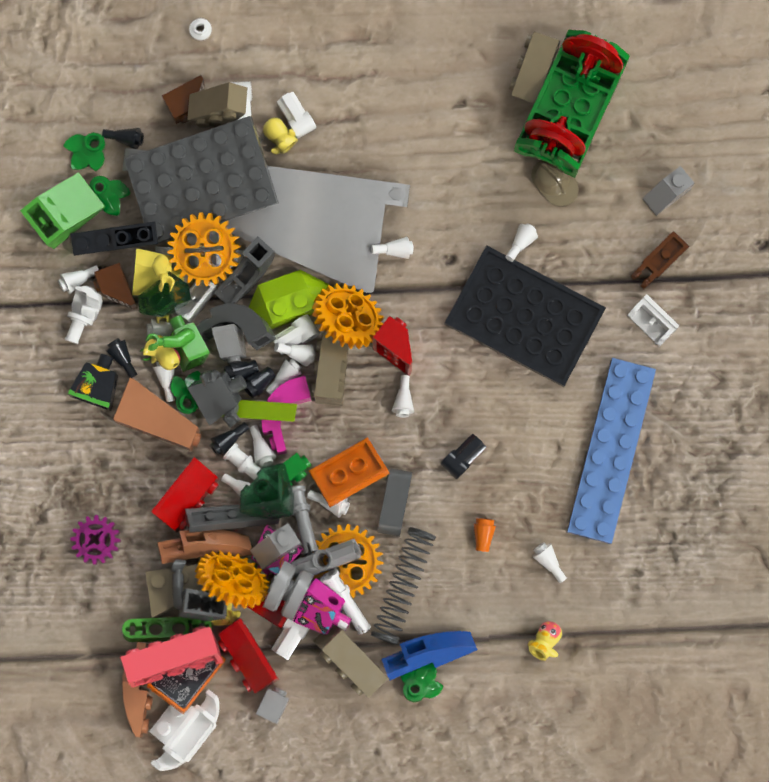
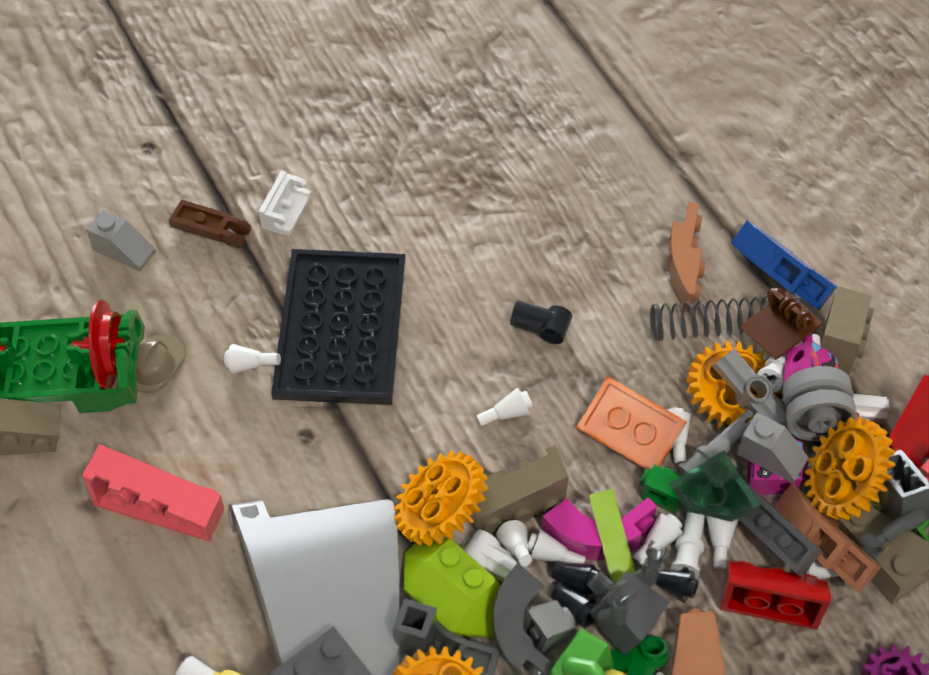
camera: 115 degrees left, 25 degrees down
white cone [371,237,413,259] -> none
red slope [373,316,412,376] -> none
dark grey beam [377,468,412,537] -> none
green plate [400,662,443,702] -> none
orange cone [474,518,496,552] -> none
light yellow animal [527,621,562,661] -> none
white cone [532,543,567,583] -> none
medium blue plate [567,358,656,544] -> none
none -> coral wedge [82,444,225,542]
none -> nougat slope [668,202,706,311]
none -> reddish brown hinge [739,288,823,360]

